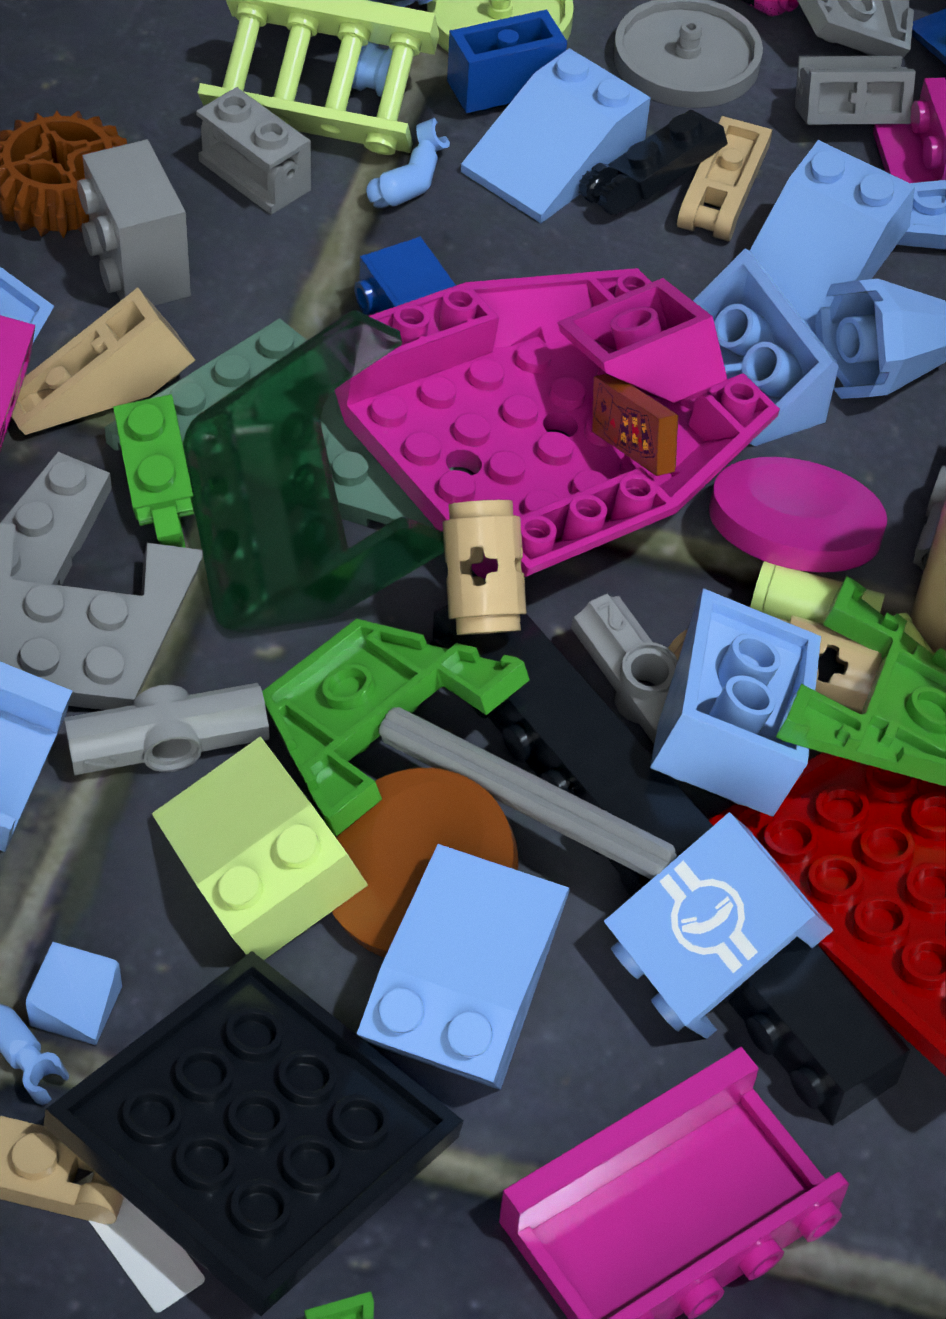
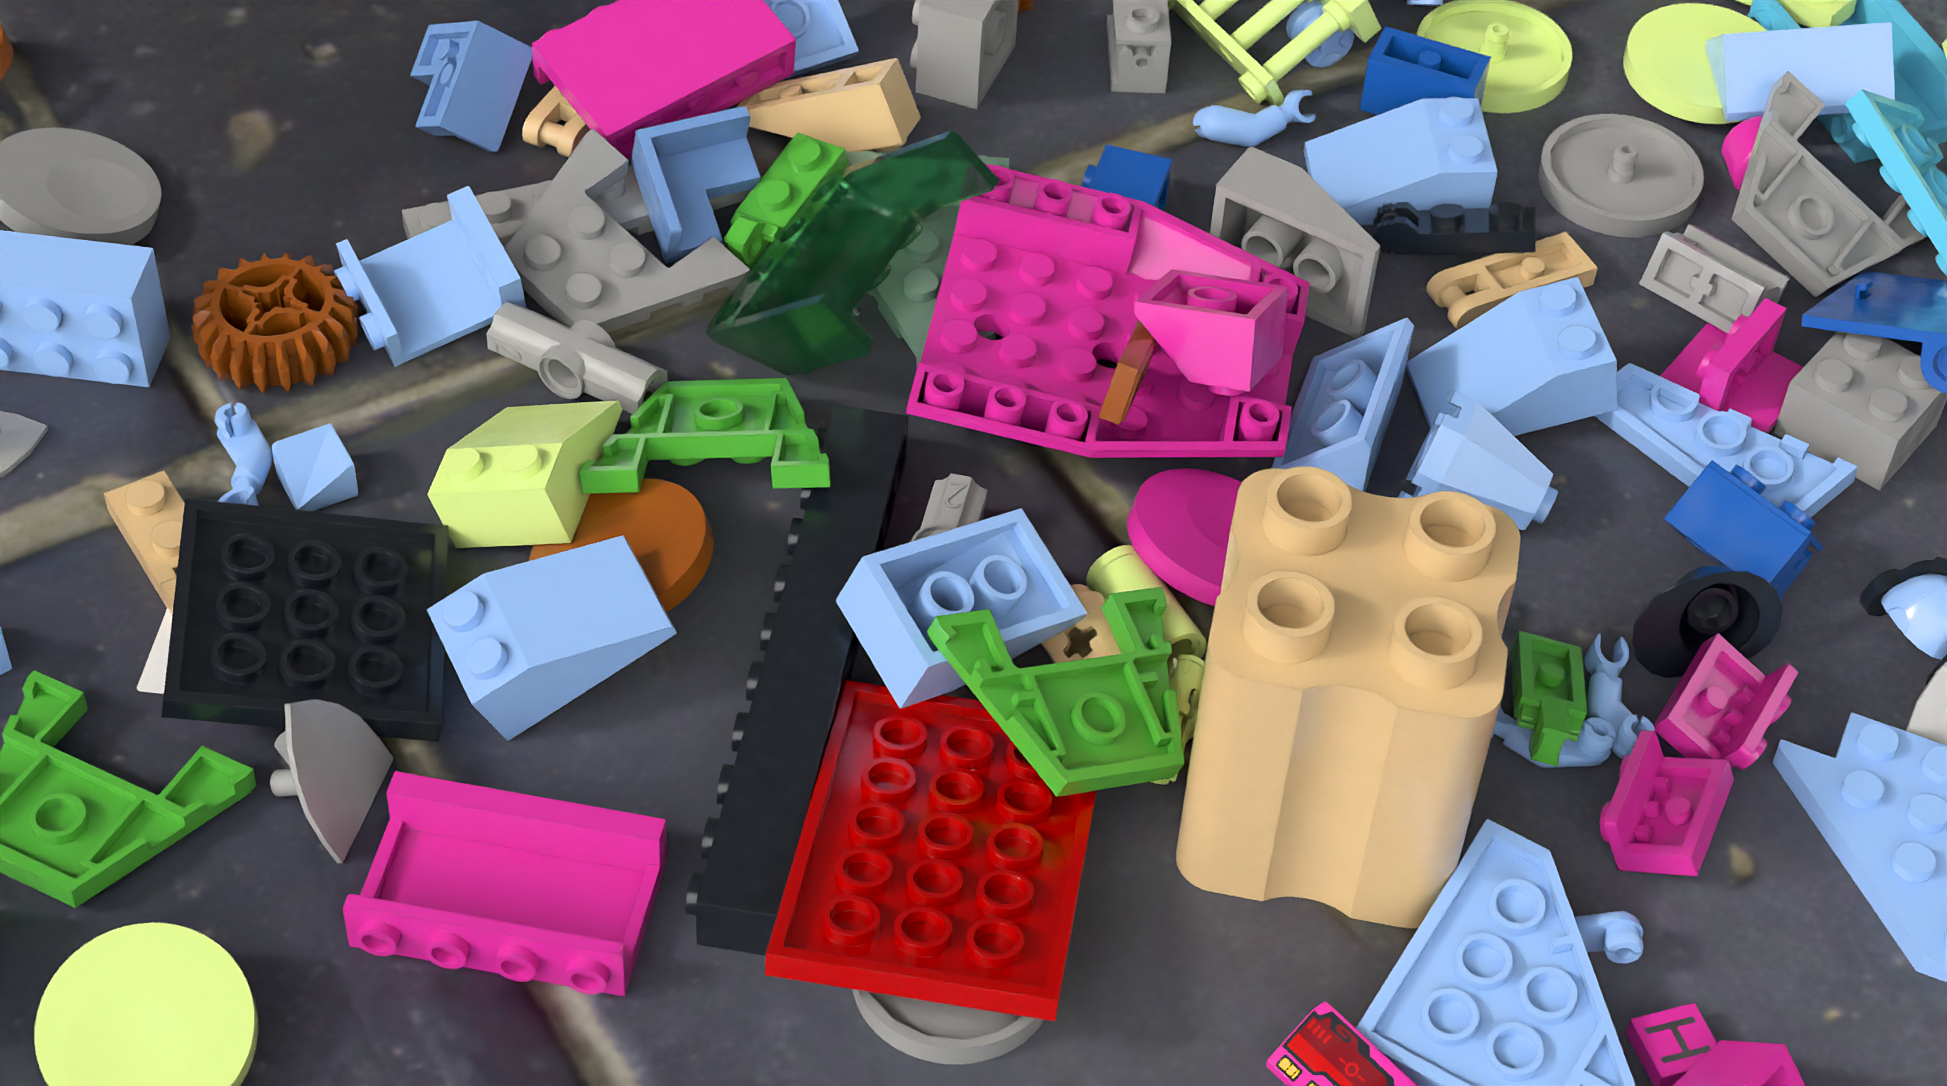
camera: 45 degrees right, 5 degrees down
light grey axle [378,707,677,880] -> none
tan piece [443,500,527,635] -> none
light blue panel [604,812,833,1039] -> none
none -> light grey shield [270,699,394,864]
none -> medium blue panel [631,106,760,264]
none -> light grey slope [1210,146,1381,338]

